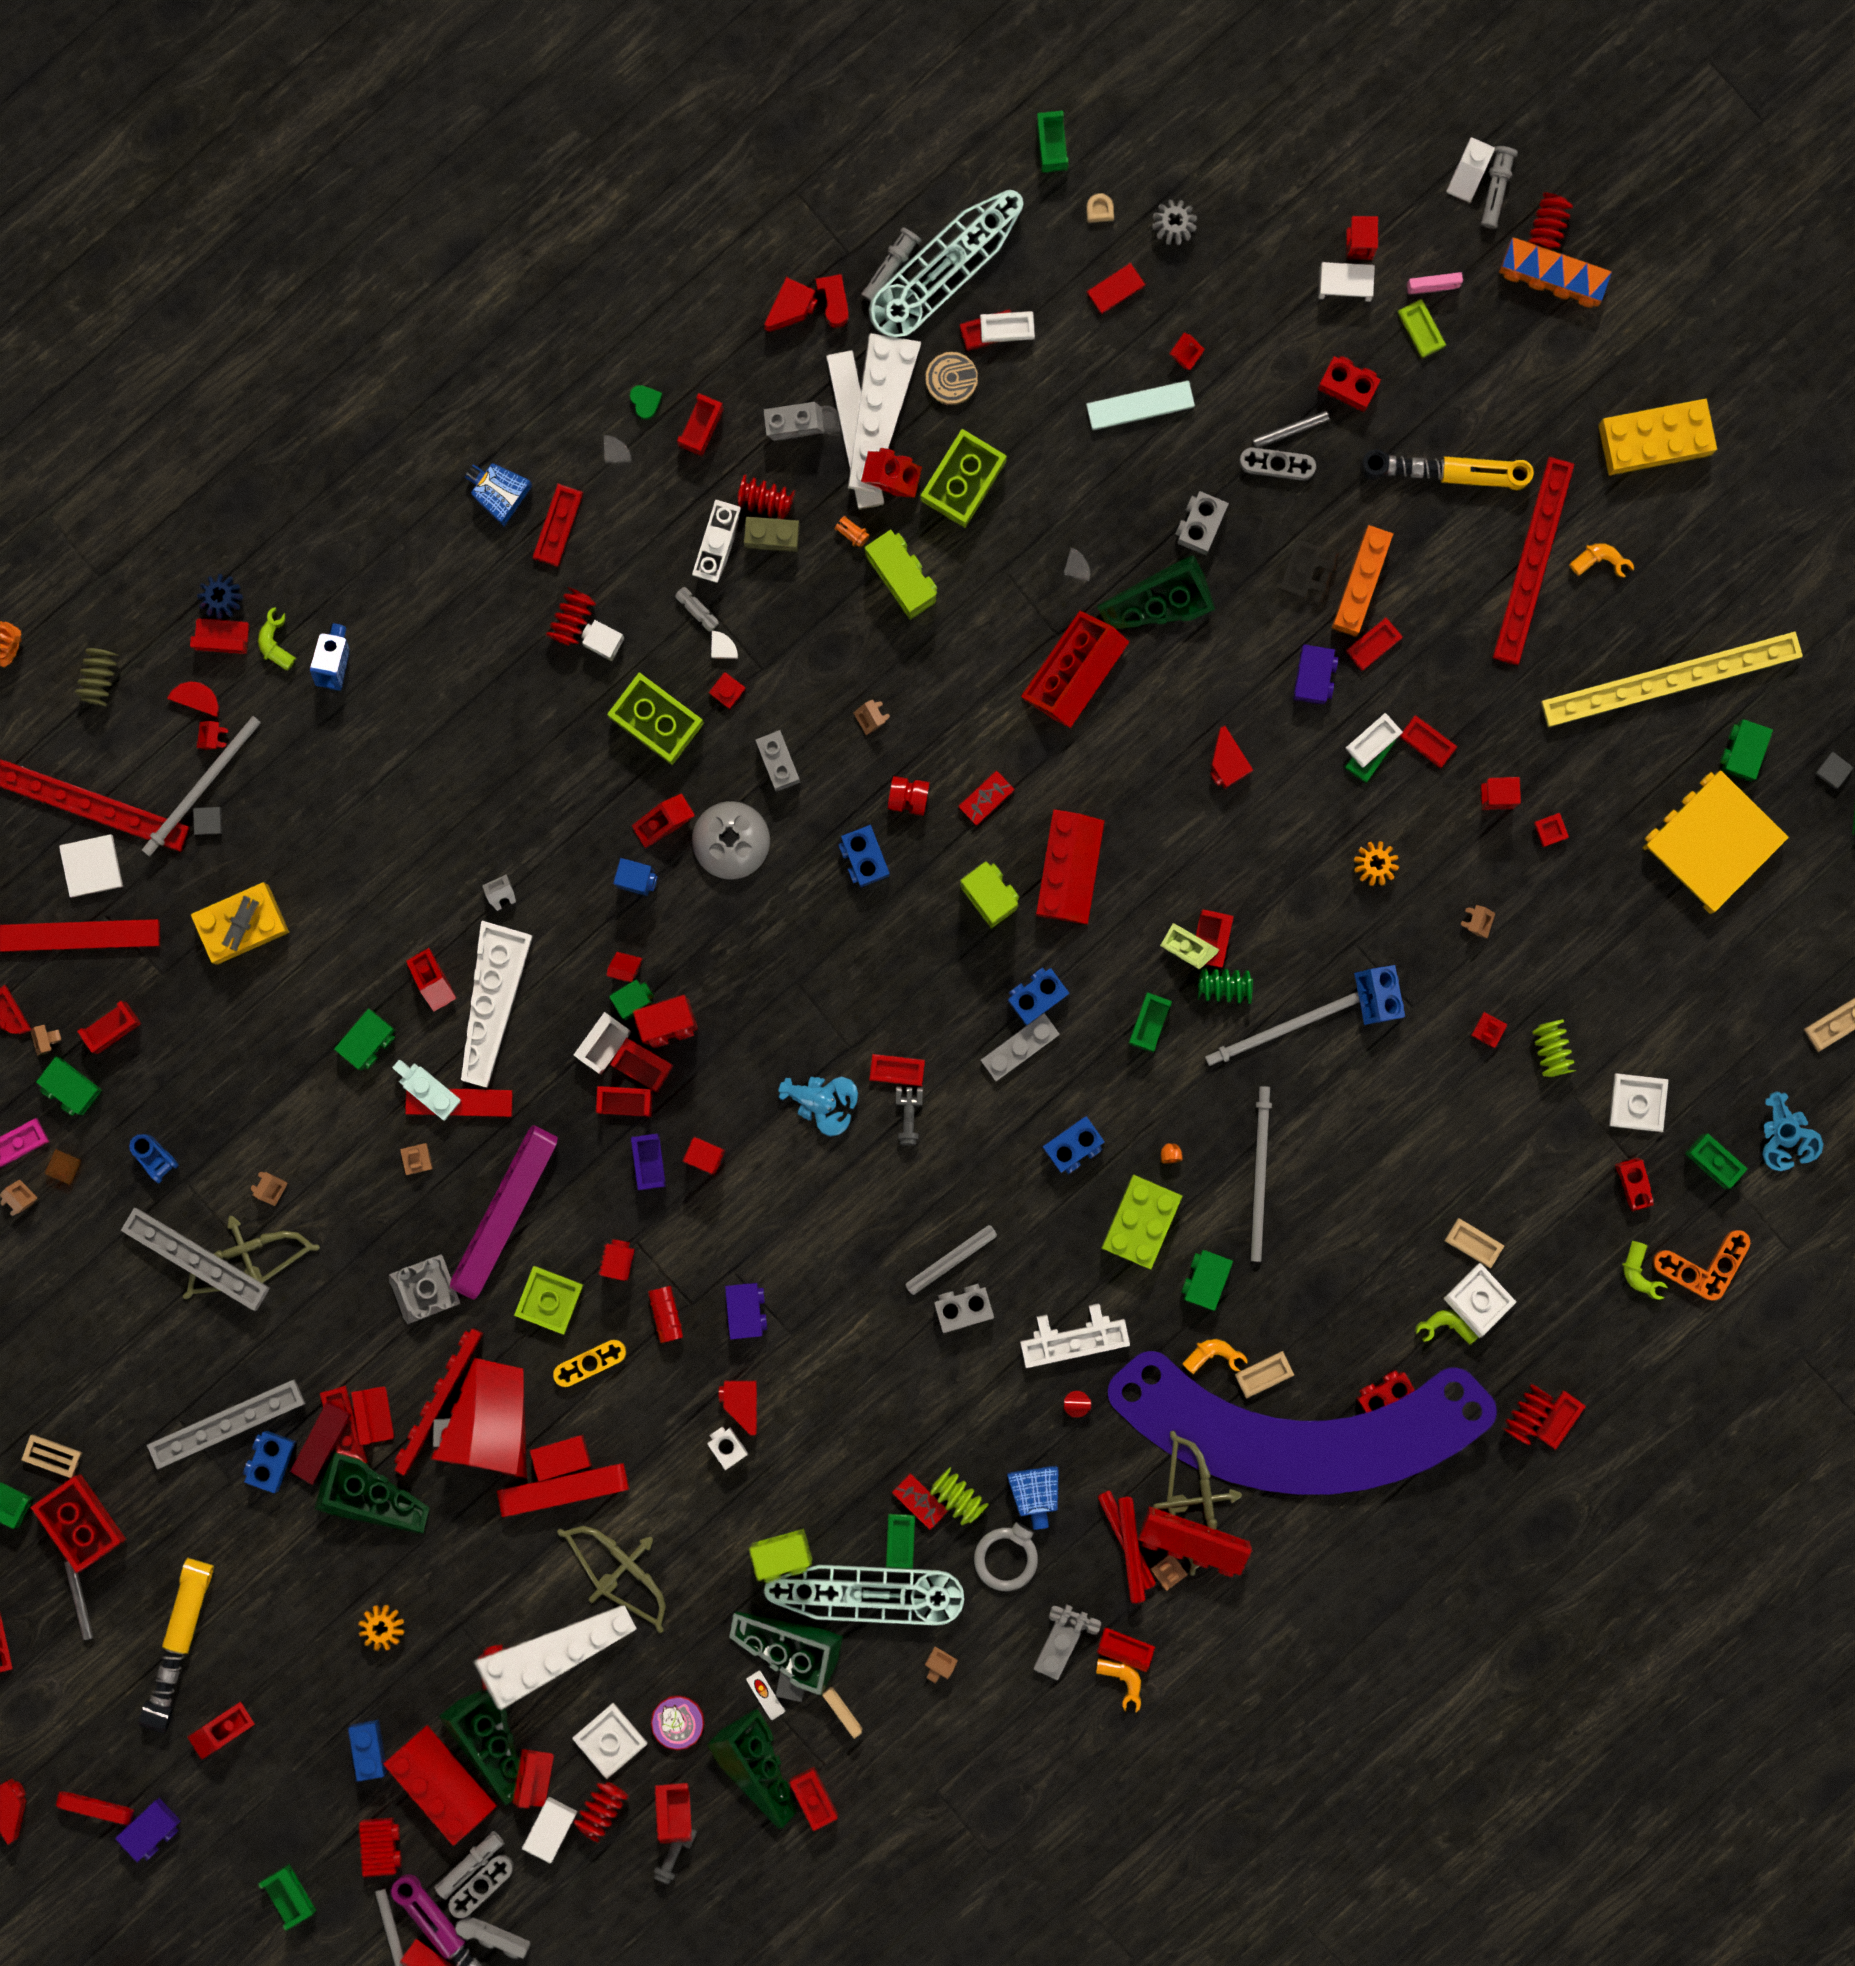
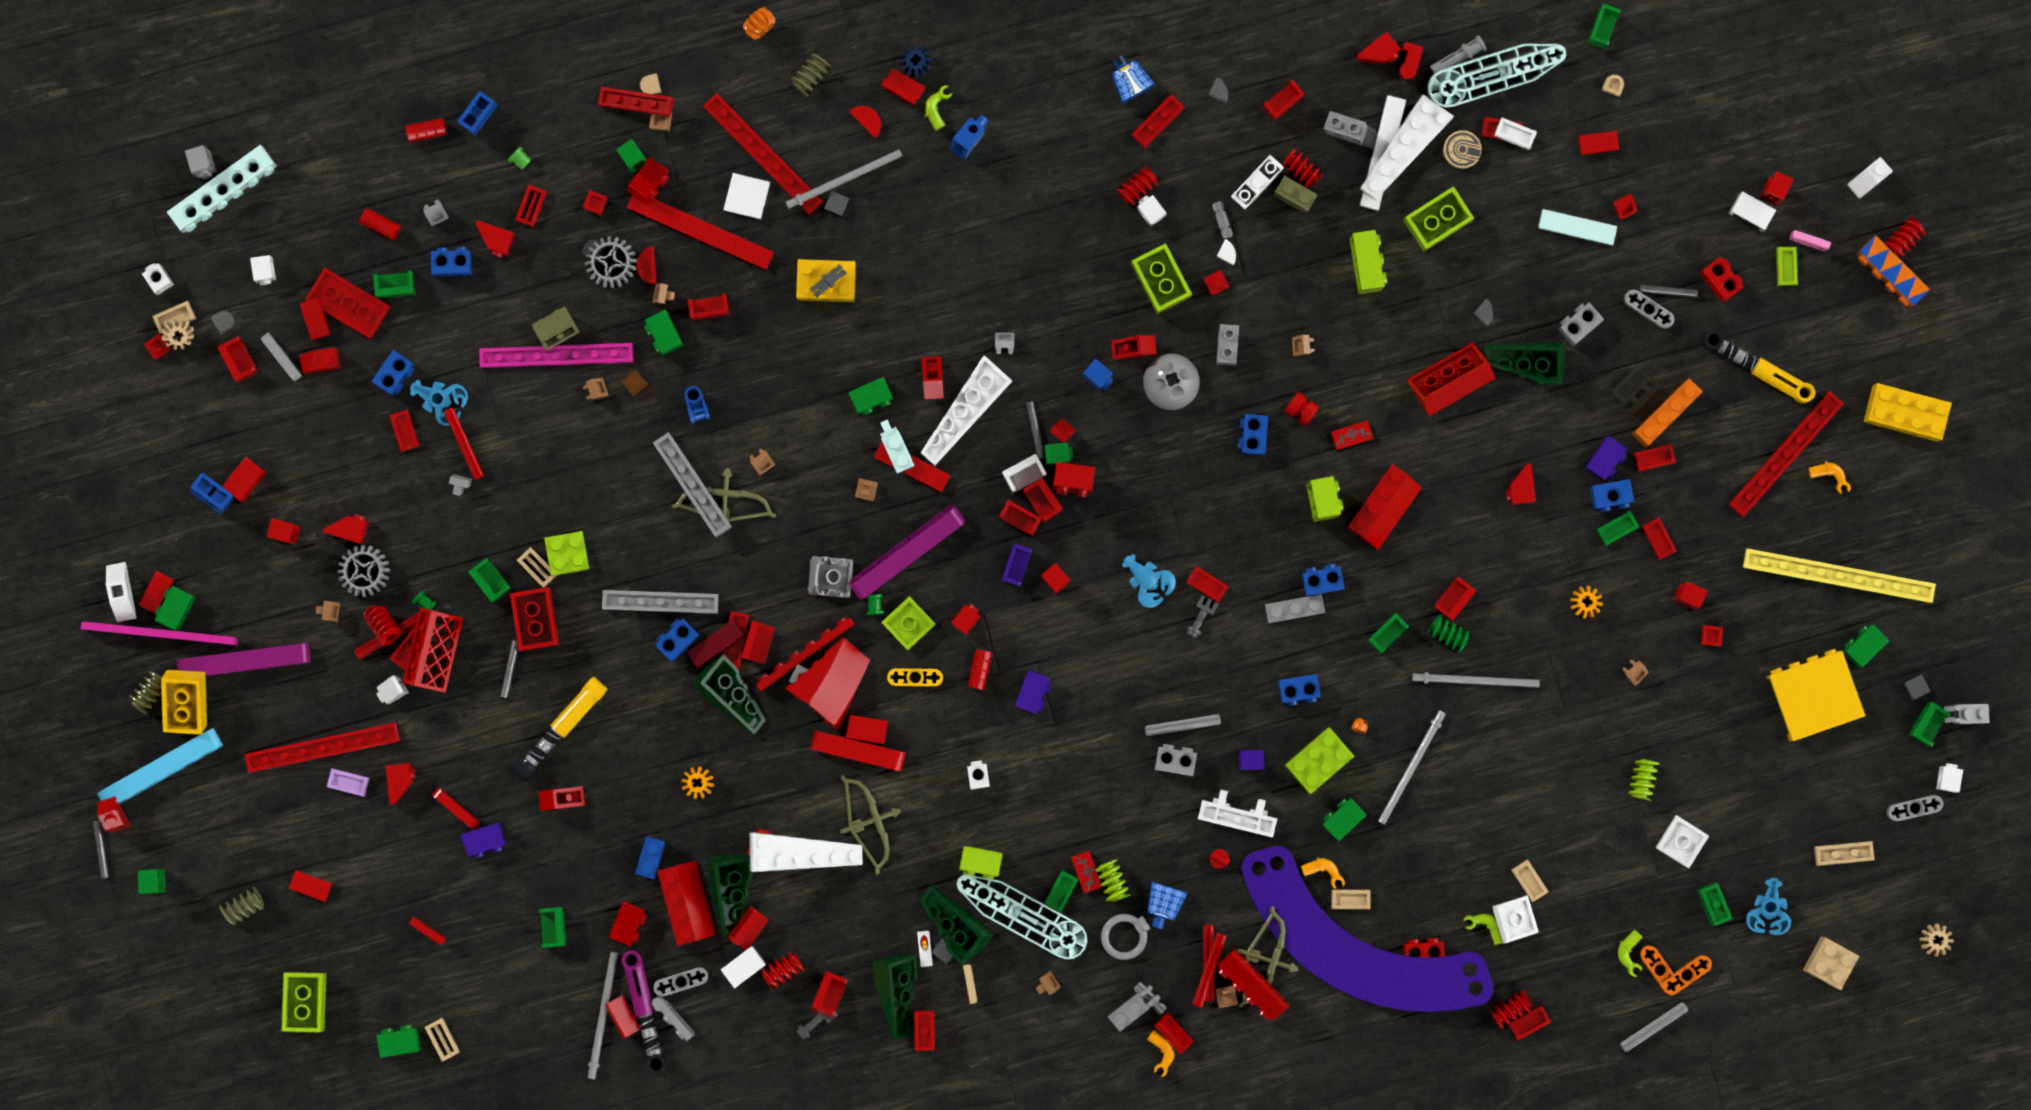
camera: 20 degrees right, 0 degrees up
red tile [197,721,228,750] -> none
light grey pin [434,1831,505,1899] -> none
white tile [572,1703,648,1779] -> none
green tile [630,385,663,420] -> none
tile [651,1695,705,1750] -> none
red slope [719,1381,757,1435] -> none
orange pin [835,516,870,548] -> none
red brick [861,448,922,497] -> none
light grey gear [1152,200,1197,245] -> none
yellowish green slope [1160,923,1219,969] -> none
white tile [1345,713,1403,768] -> none
blue brick [1354,965,1405,1025] -> none
red tile [1471,1012,1508,1048] -> none
light grey pin [1481,146,1518,228] -> none
red leg [1615,1158,1654,1212] -> none
none -> lime plate [544,531,589,576]
none -> green bush [866,594,884,615]
none -> flat silver bar [1026,402,1045,459]
none -> dark purple panel [1238,750,1264,770]
none -> blue brick [1590,479,1634,512]
none -> light grey axle [1620,1003,1688,1052]

